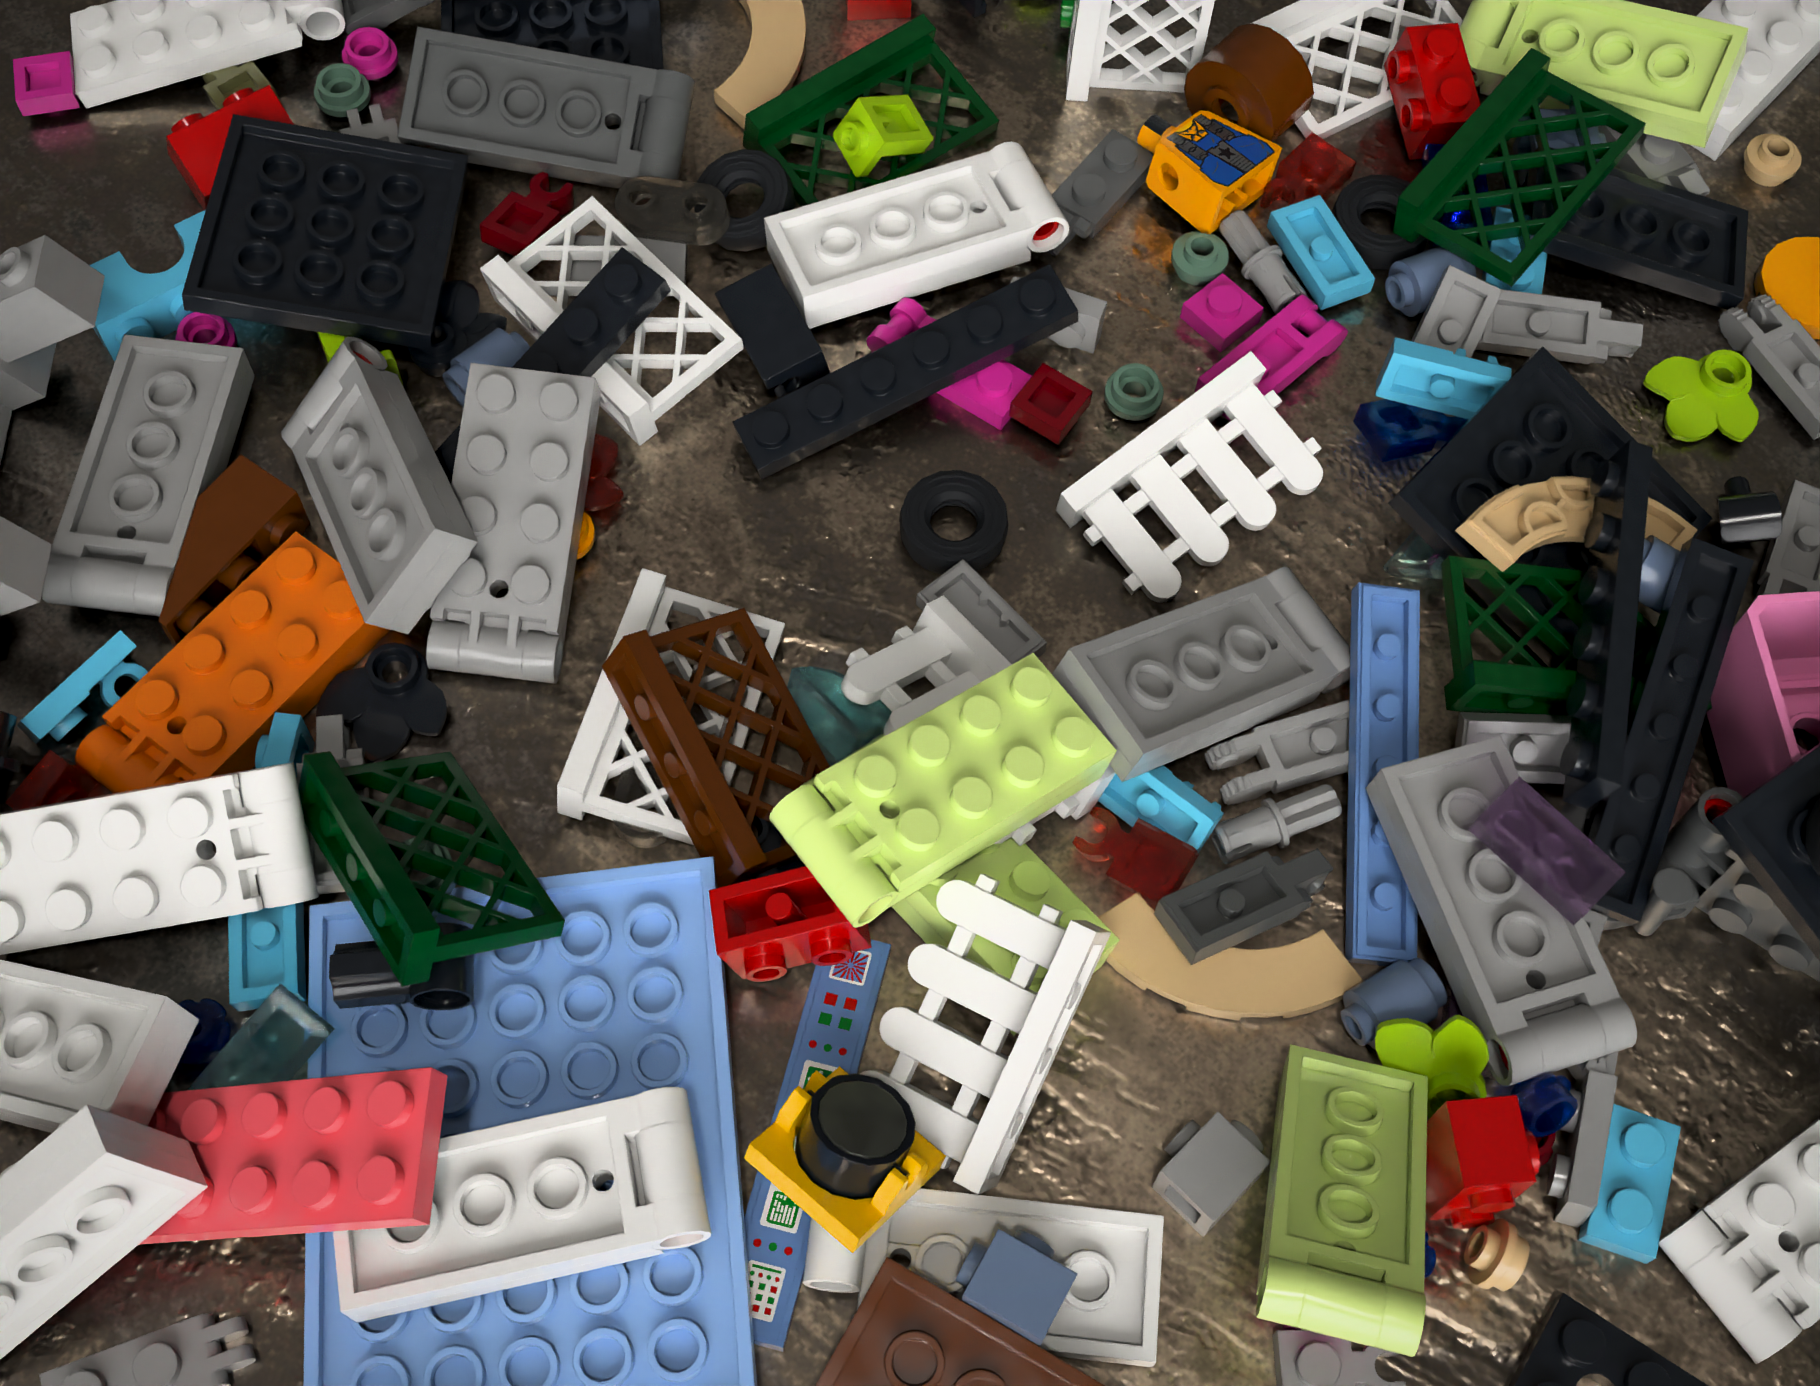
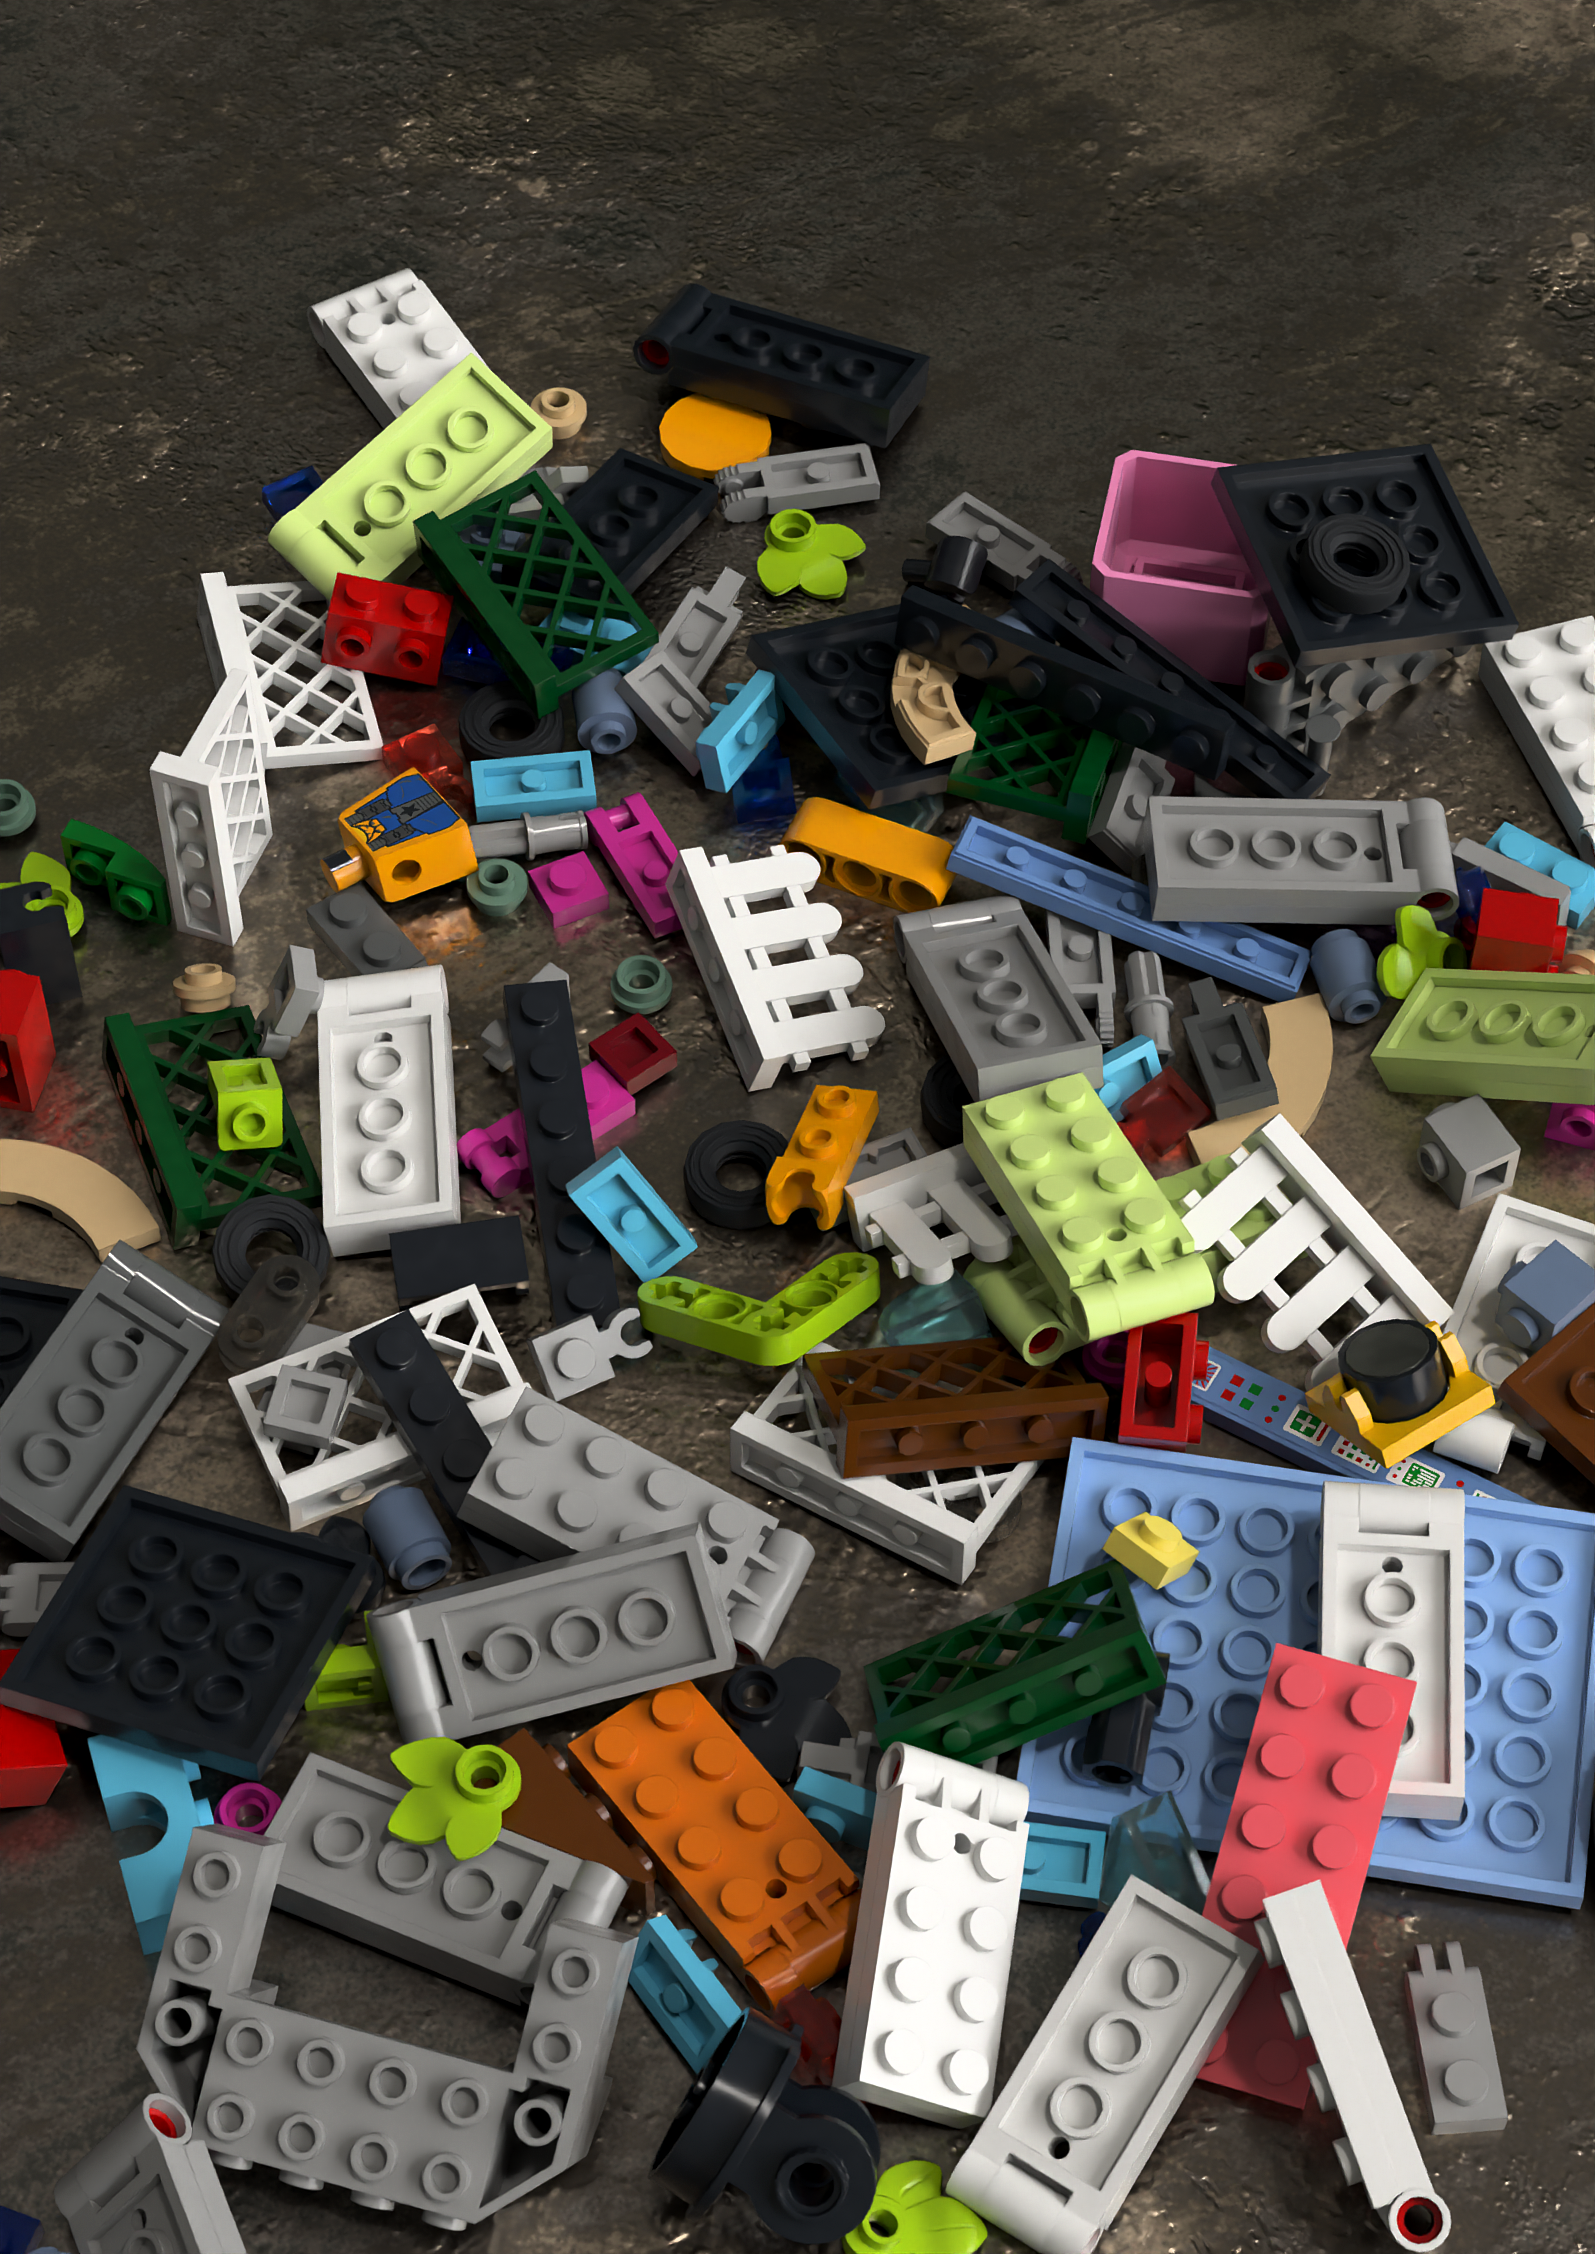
camera: 70 degrees left, 10 degrees down
dark red plate [479,172,574,256] -> none
reddish brown piece [1184,23,1314,142] -> none
clear purple plate [1468,776,1625,926] -> none
none -> tan plate [173,963,236,1013]
none -> light grey plate [254,945,324,1060]
none -> light grey plate [263,1364,348,1450]
none -> lime plate [388,1737,521,1862]
none -> light grey plate [526,1308,653,1402]
none -> medium azure plate [565,1146,698,1283]
none -> lime beam [637,1252,881,1366]
none -> light orange plate [765,1085,879,1230]
none -> light orange beam [778,797,958,913]
none -> light yellow plate [1102,1511,1200,1590]

